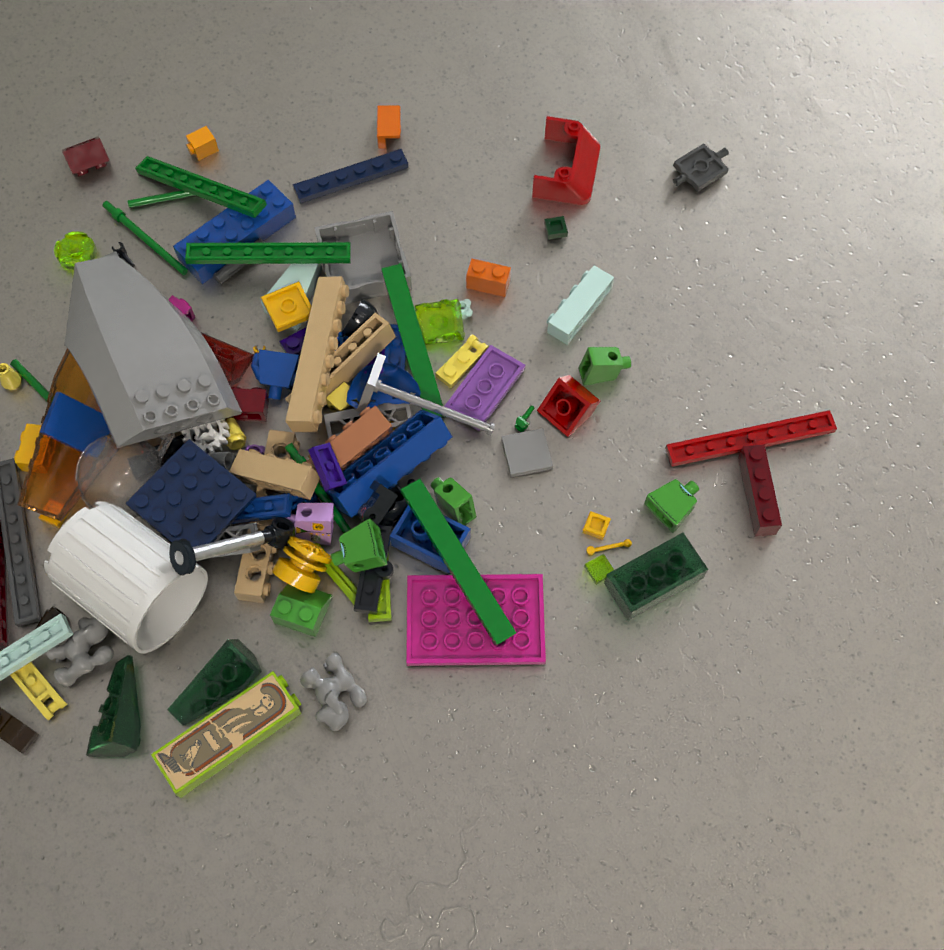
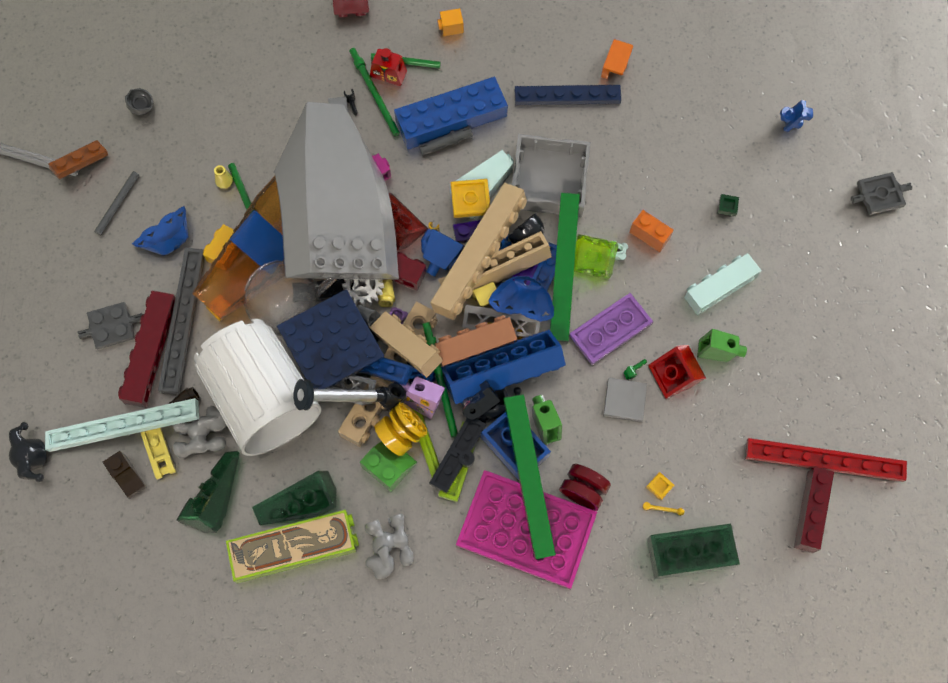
camera: 20 degrees right, 5 degrees up
clear neon green plate [54,231,97,269] -> none
green tile [135,156,267,218] -> none
green tile [185,242,351,264] -> none
dark purple plate [308,442,347,492] -> none
bright green torso [331,519,388,572] -> none
light grey tile [357,353,495,436] -> none
light yellow plate [435,335,489,389] -> none
red windscreen [532,116,601,205] -> none
clear neon green tile [584,554,616,585] -> none
bright green torso [644,479,699,533] -> none
none -> red torso [370,48,407,86]
none -> dark red wheel [559,464,611,511]
none -> blue hips [780,100,813,132]

